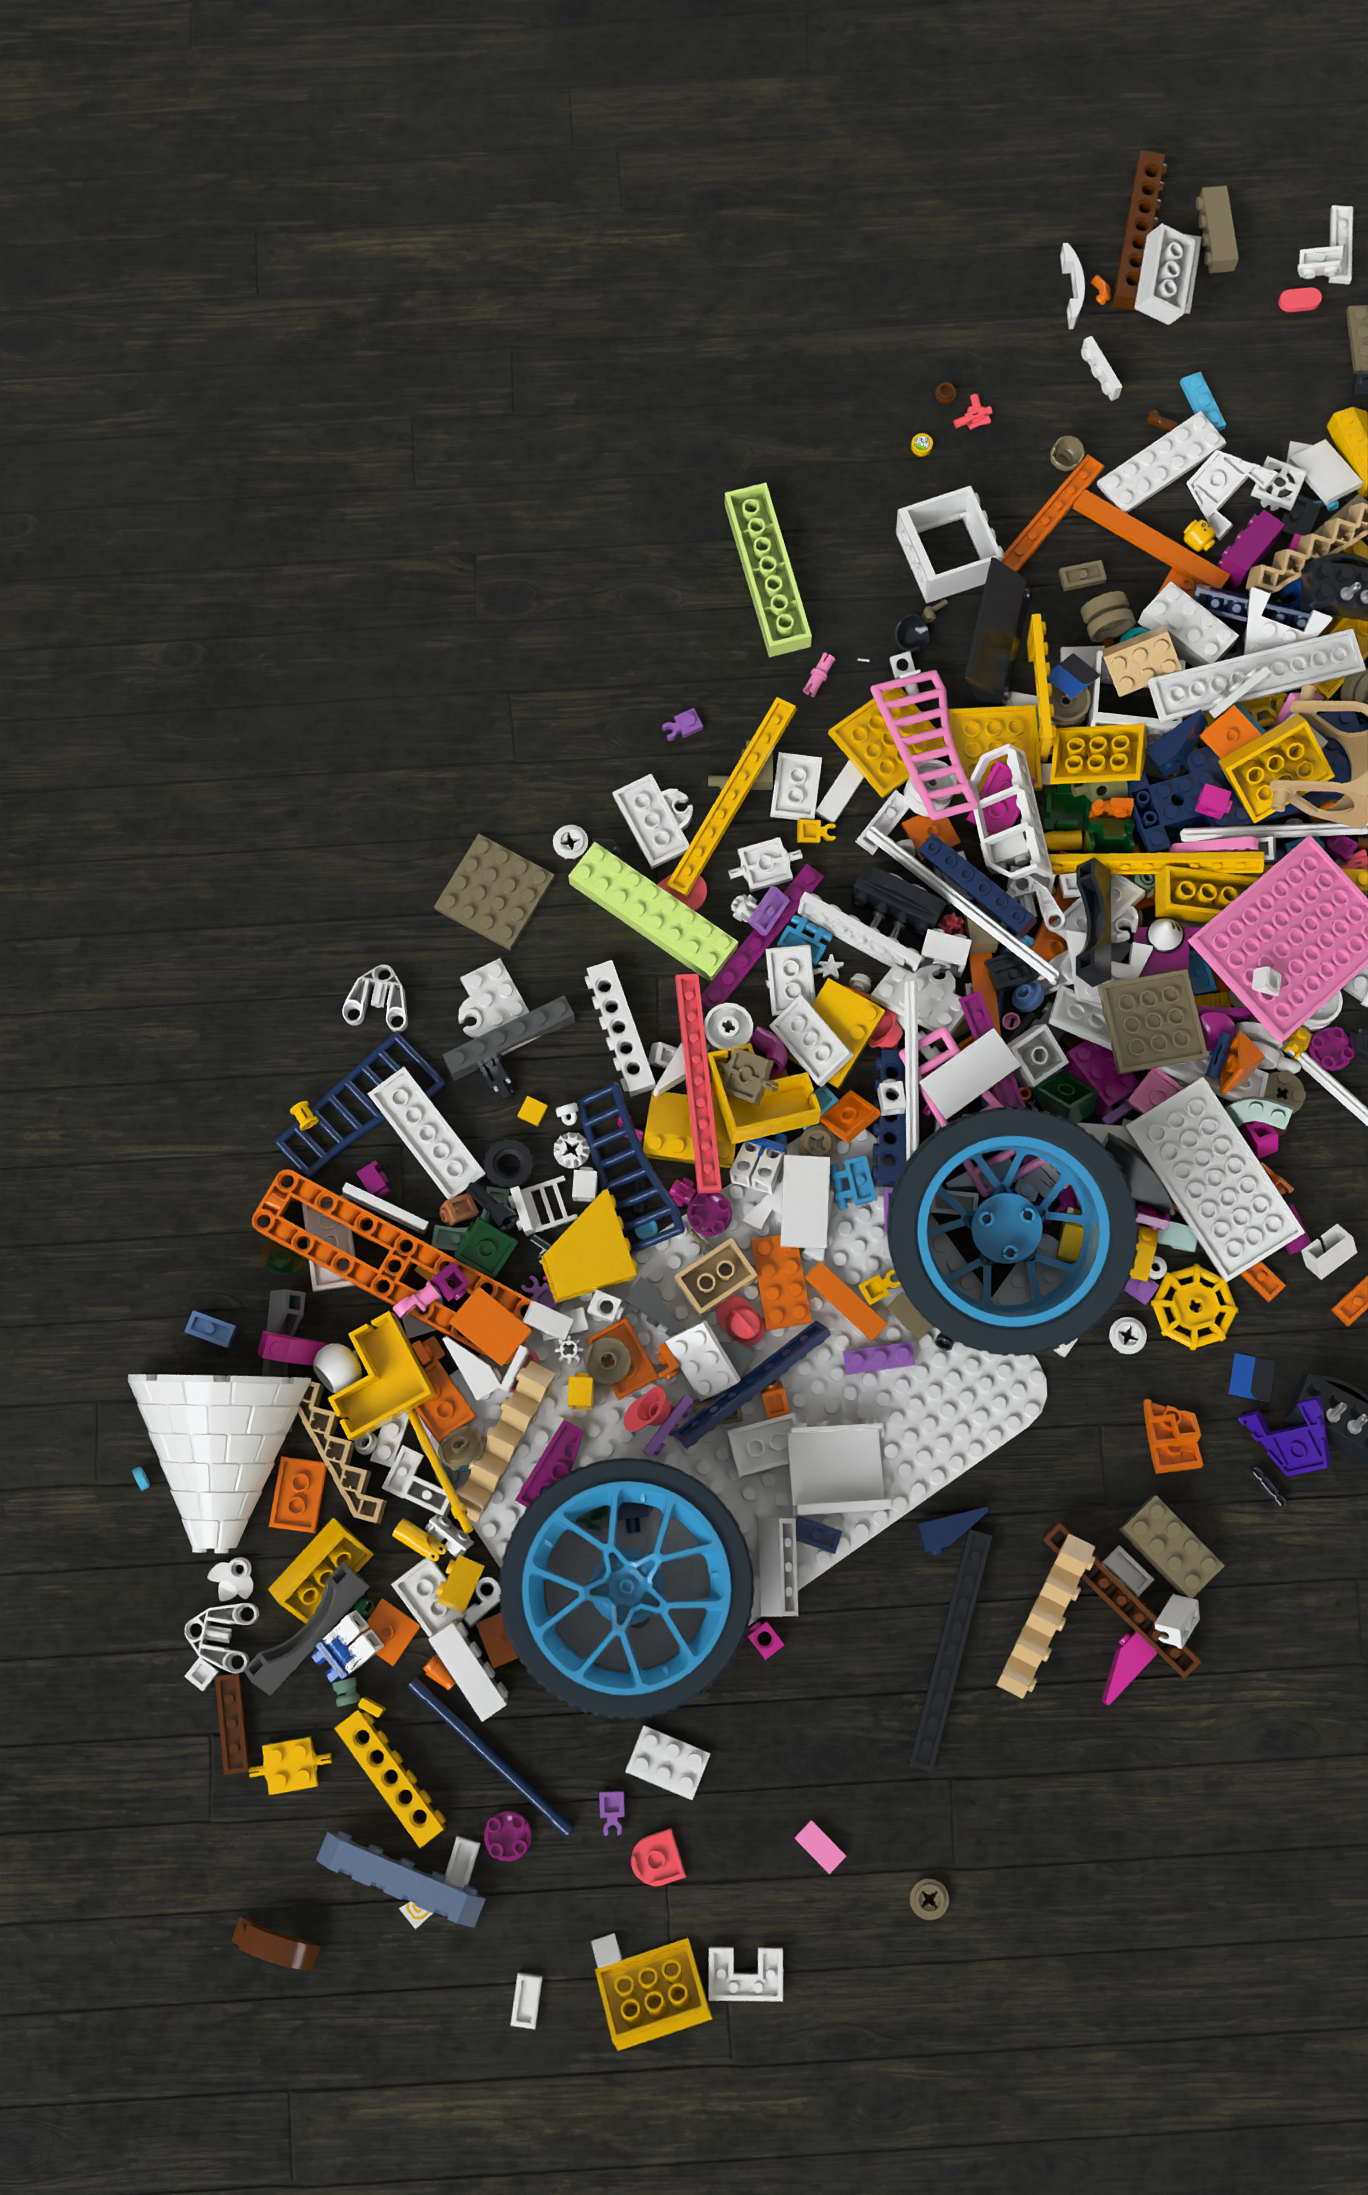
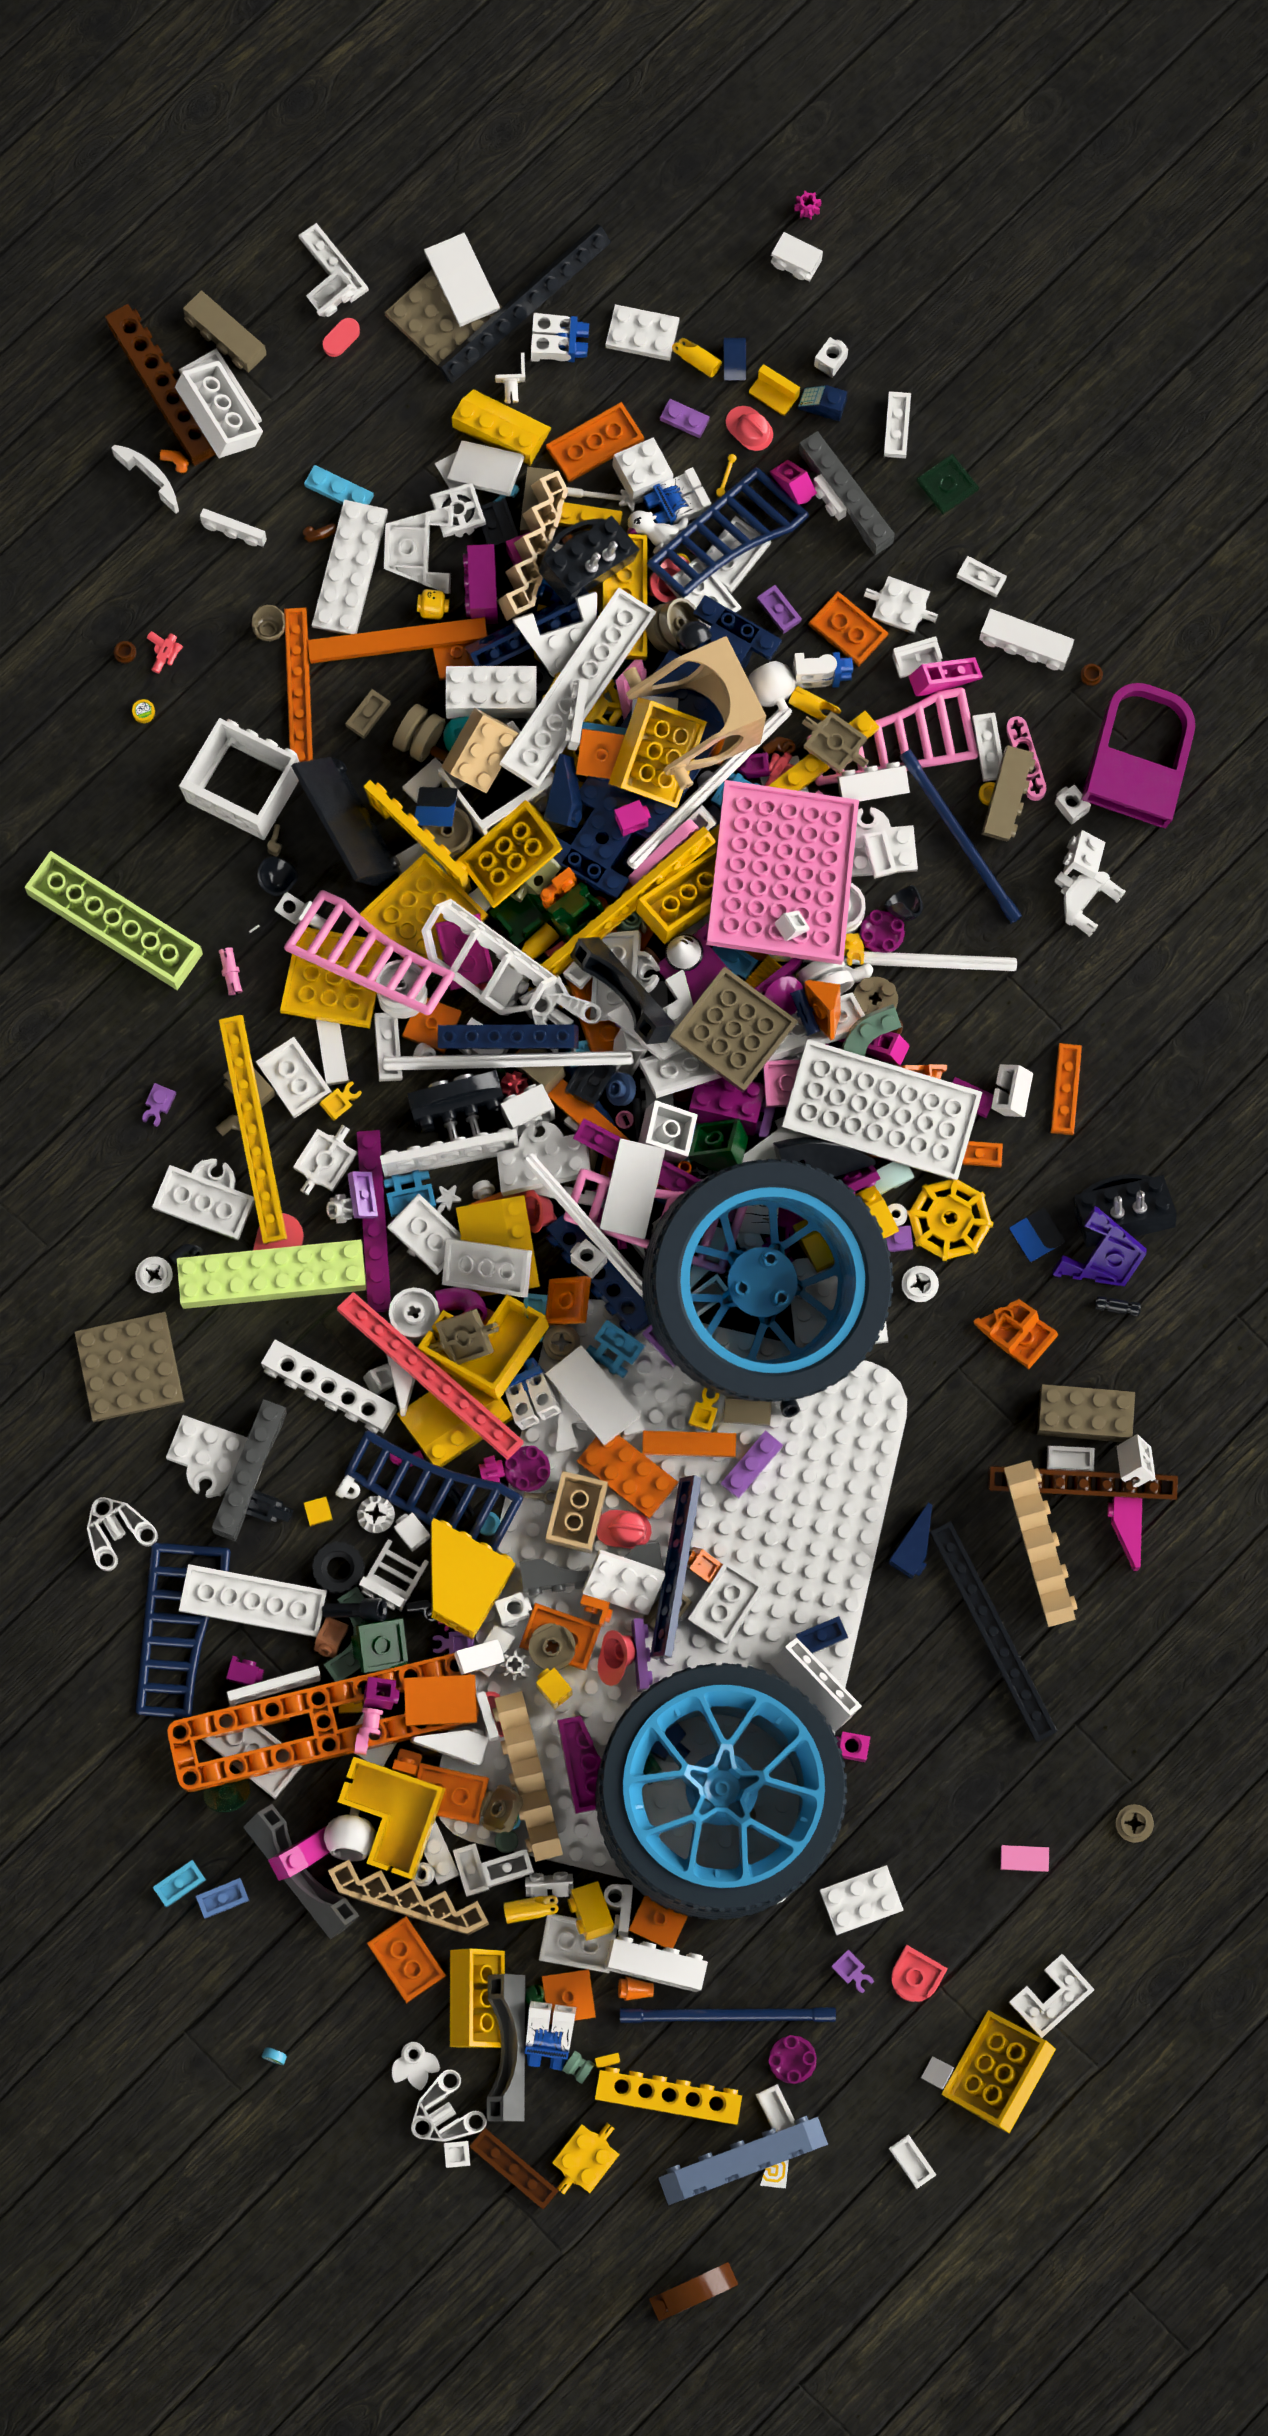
camera: 45 degrees left, 0 degrees up
white cone [128,1374,311,1553] -> none
yellow bush [290,1101,319,1131] -> none
yellow bar [407,1410,473,1534] -> none
white panel [786,1419,890,1516] -> none
none -> medium azure plate [153,1860,206,1907]

